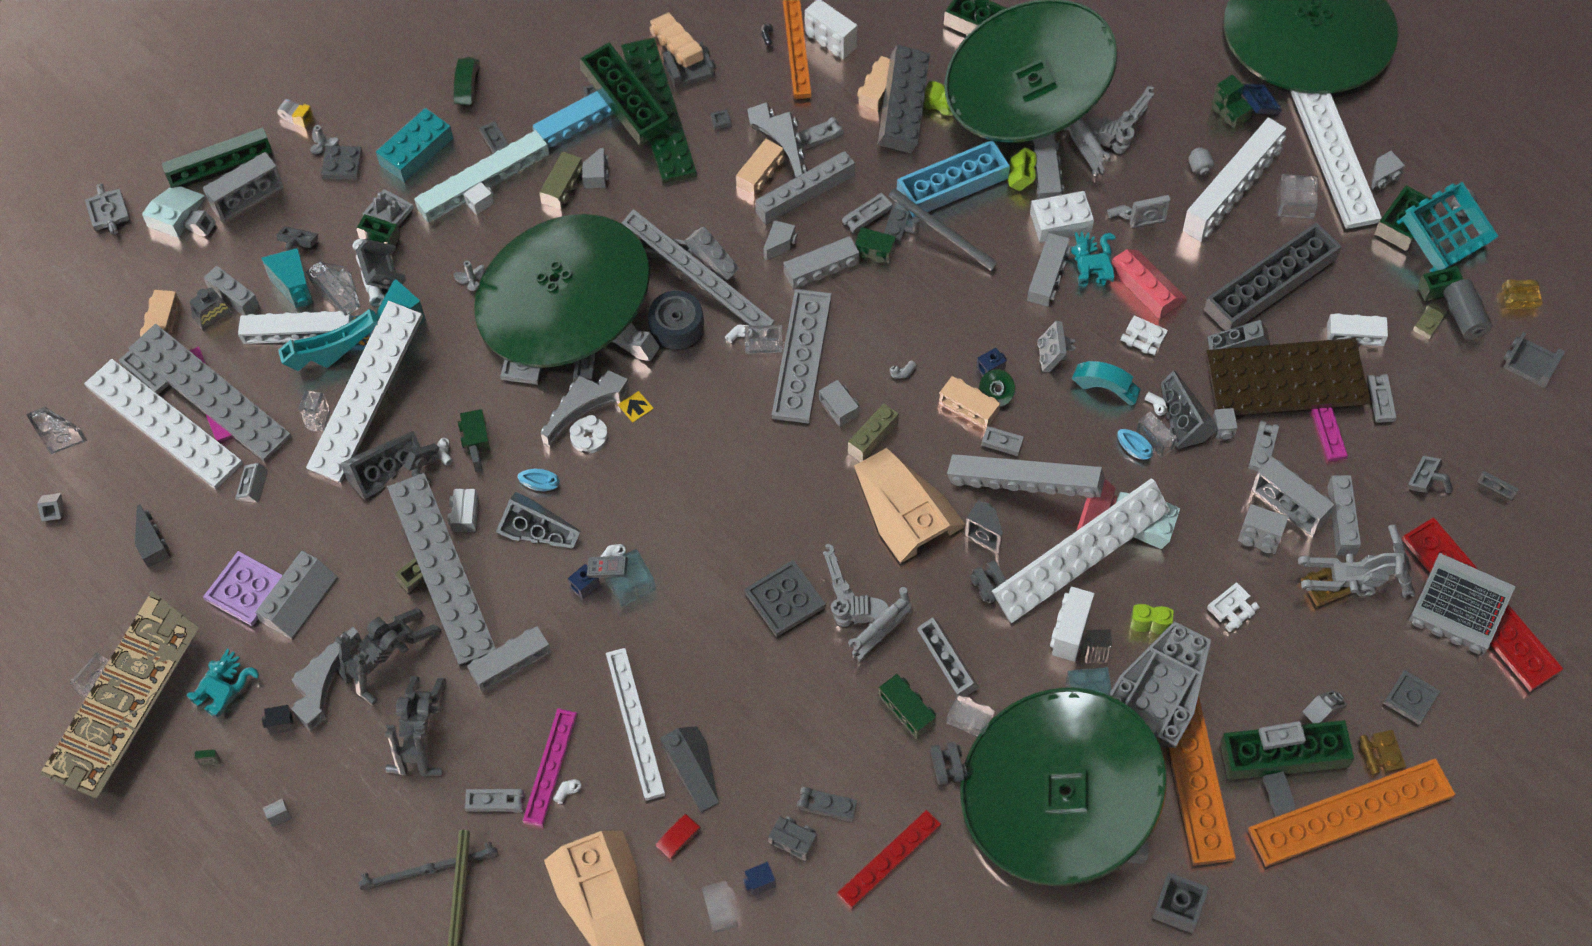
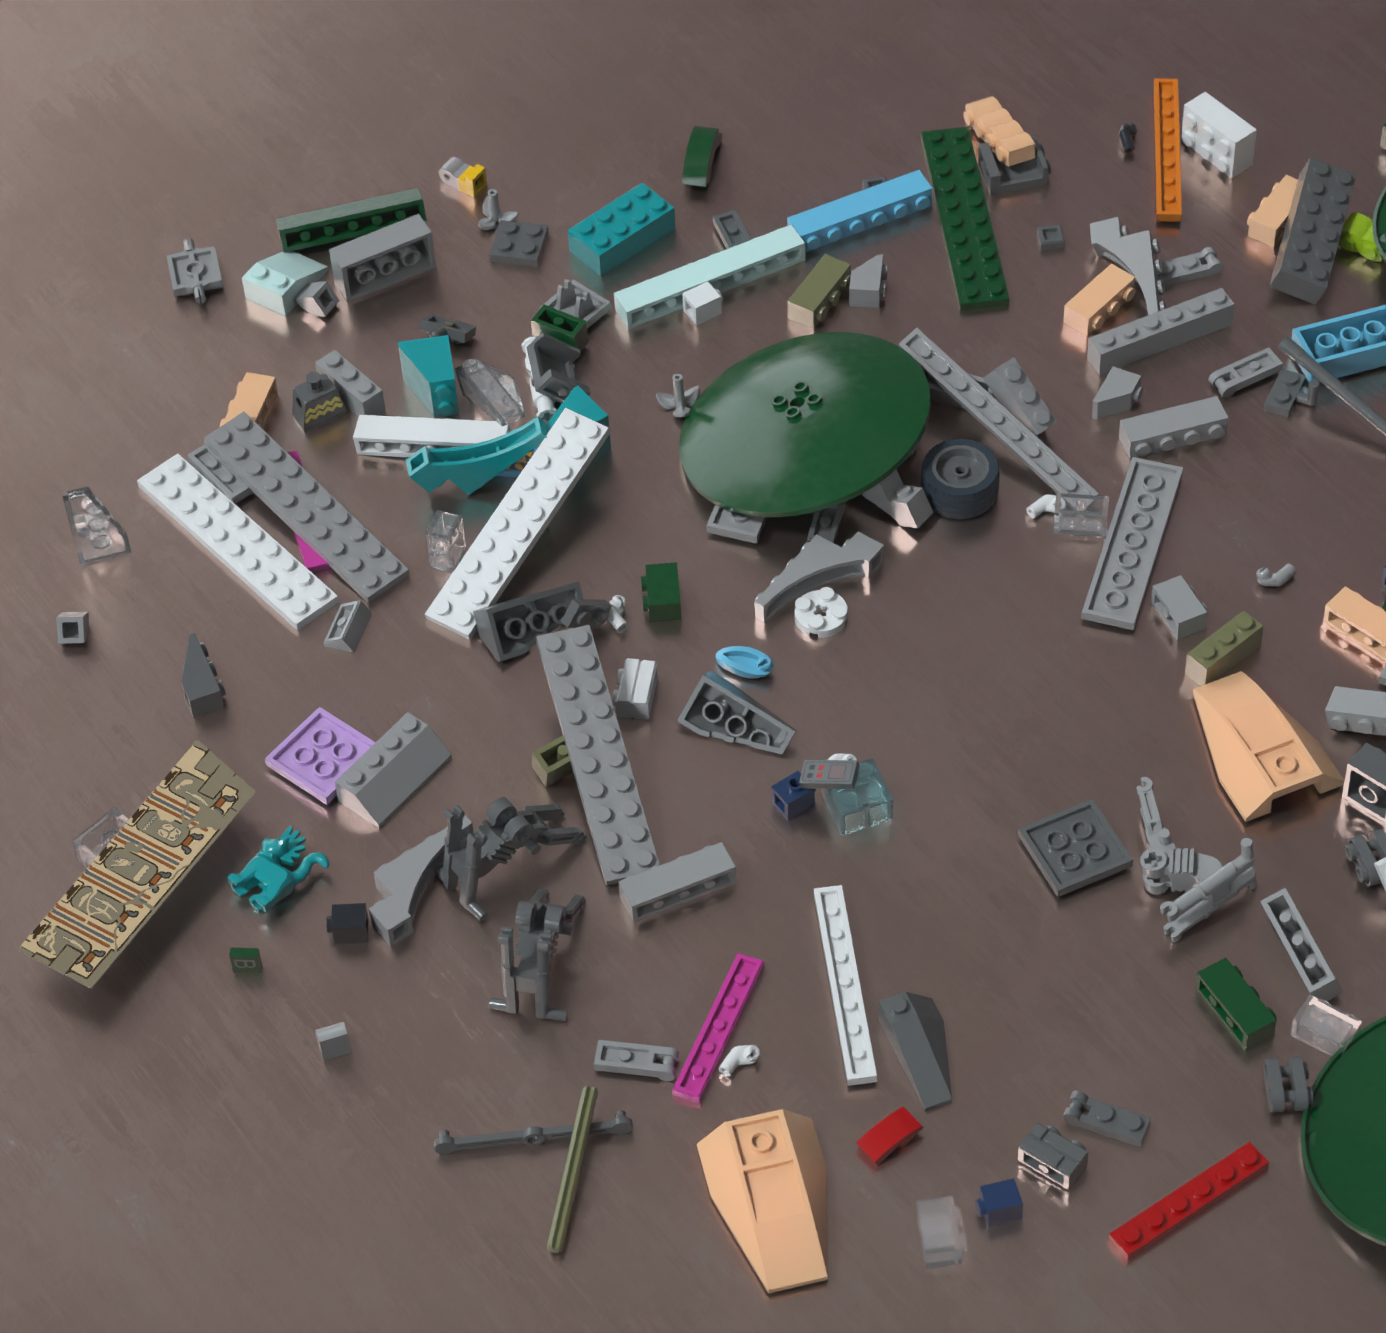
camera: 10 degrees right, 10 degrees down
dark grey tile [469,445,483,472] -> none
dark green brick [580,42,669,146] -> none
yellow sticker [617,391,654,423] -> none
dark green brick [855,227,896,264] -> none

